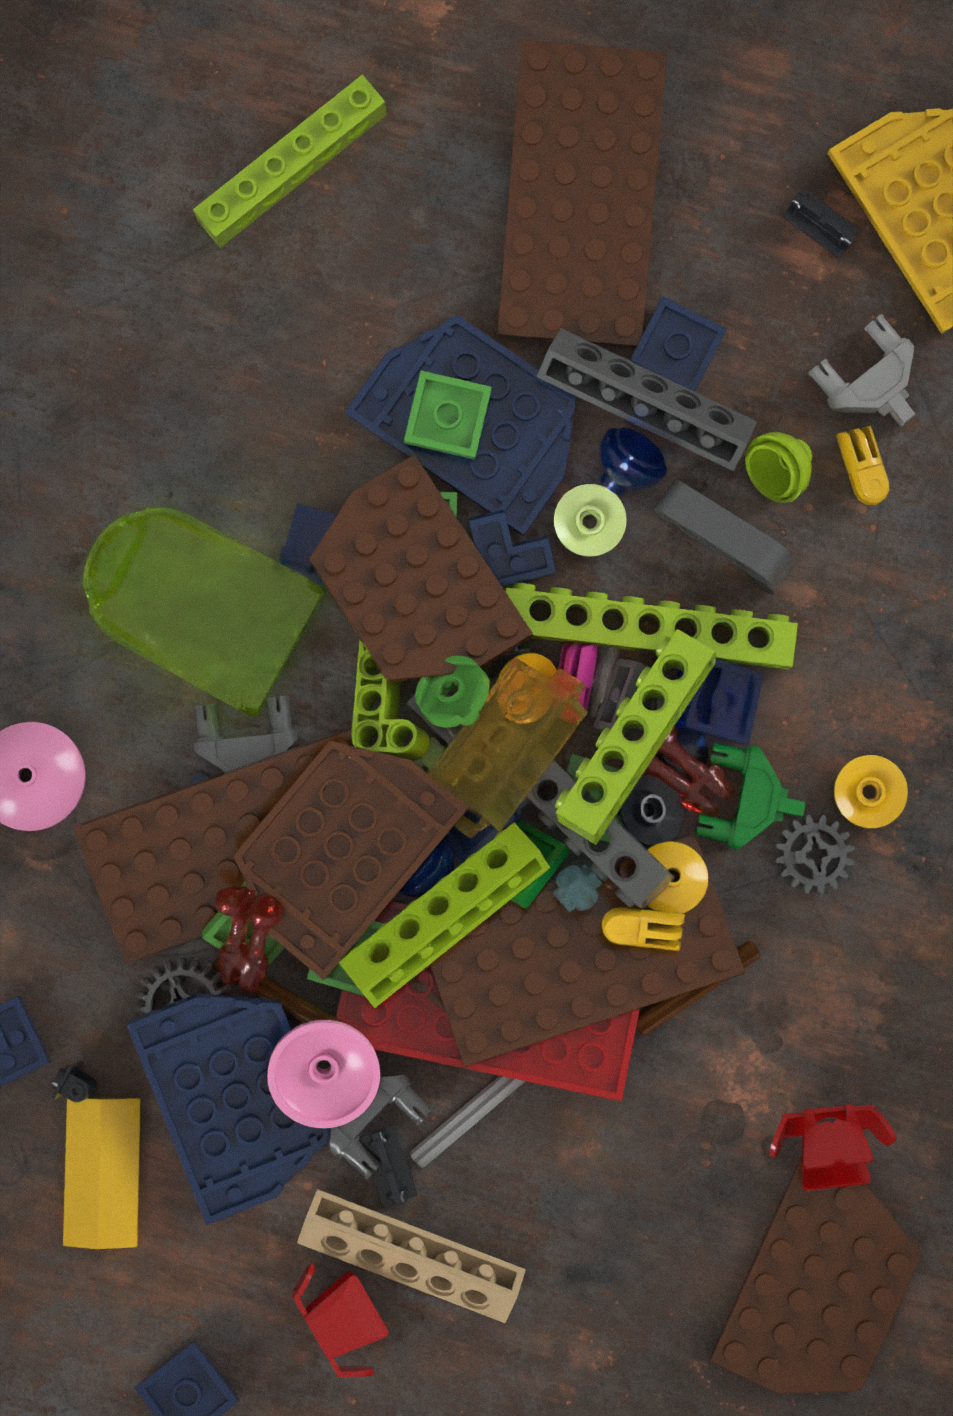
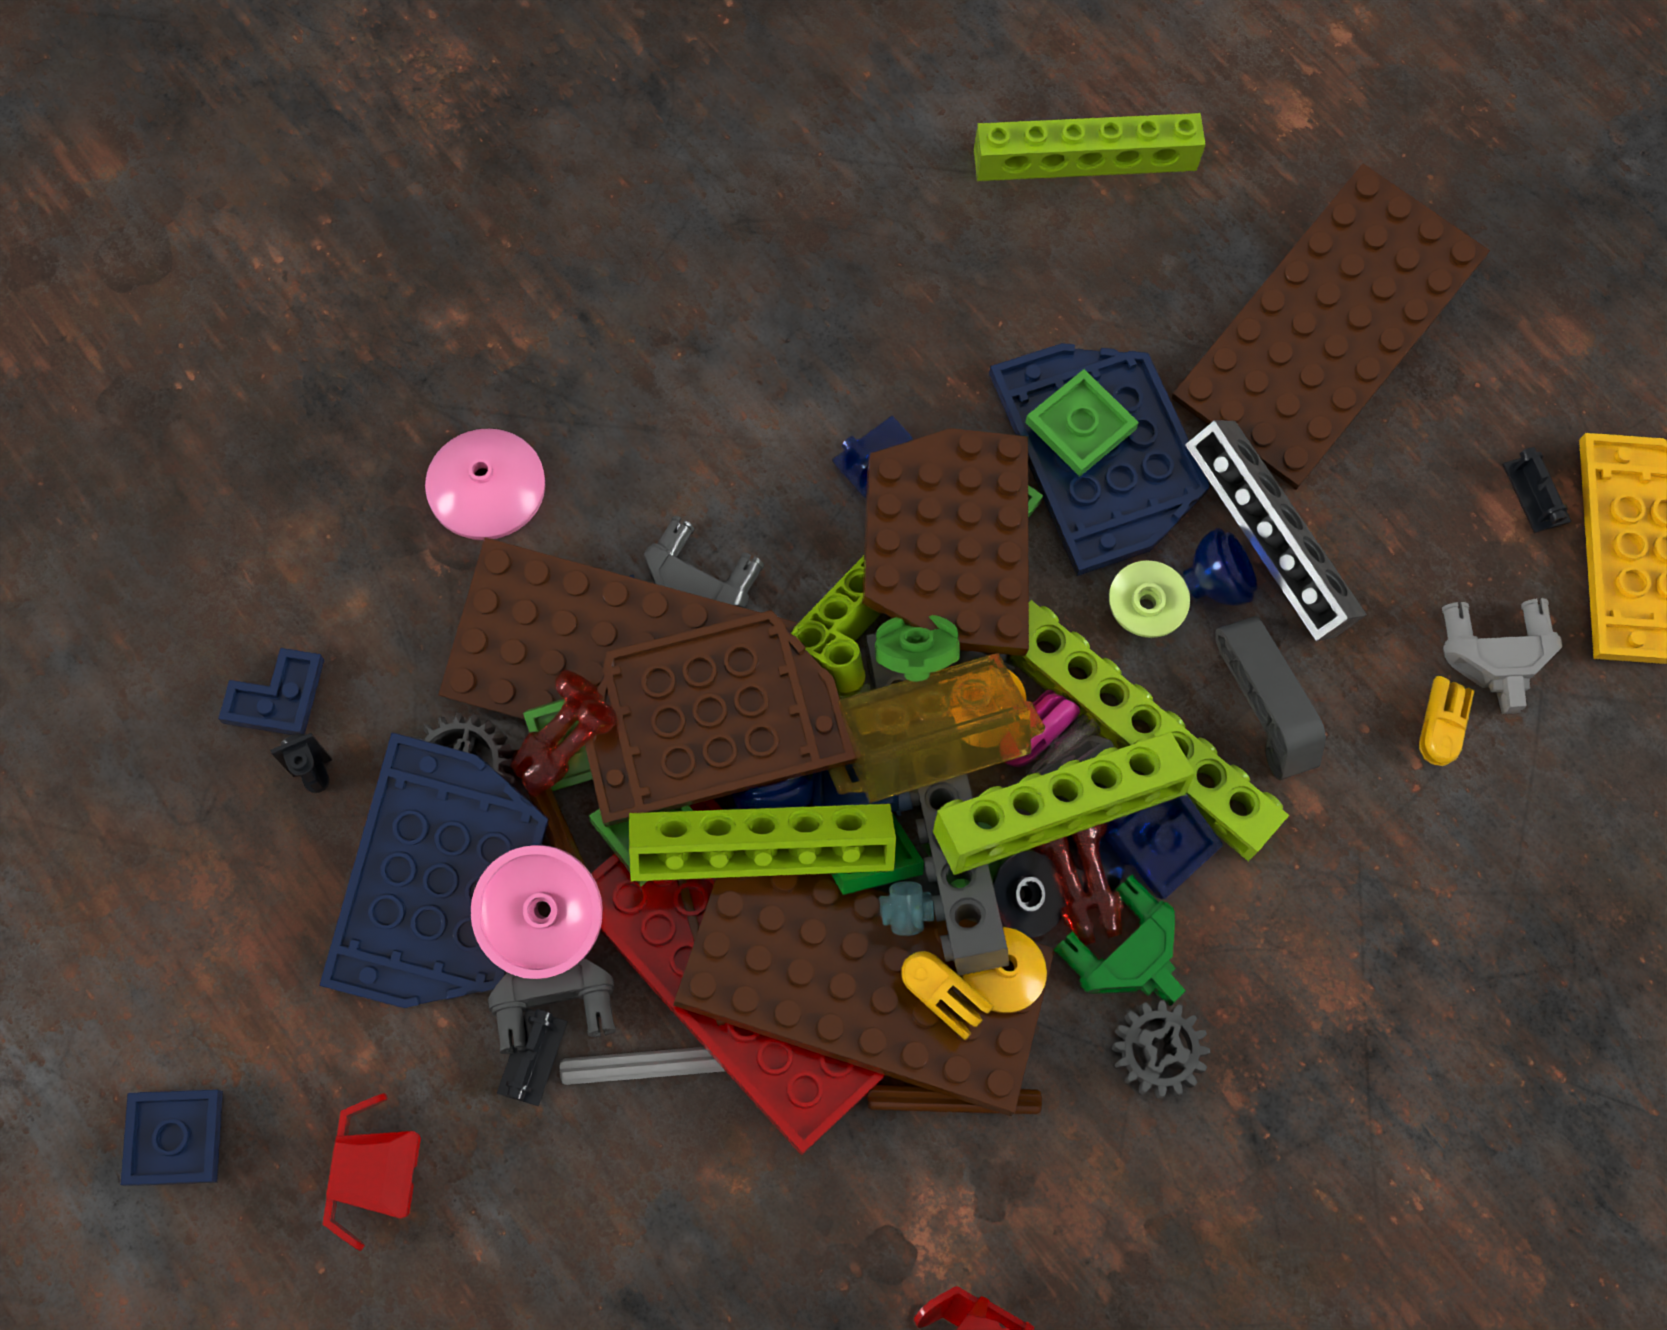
camera: 30 degrees right, 15 degrees down
yellow slope [63,1097,141,1249] -> none
clear neon green windscreen [83,506,326,718] -> none
tan brick [297,1189,526,1323] -> none
dark blue plate [468,510,556,586] -> none
dark blue plate [630,296,727,392] -> none
lime piece [745,432,812,503] -> none
yellow dish [834,755,908,828] -> none

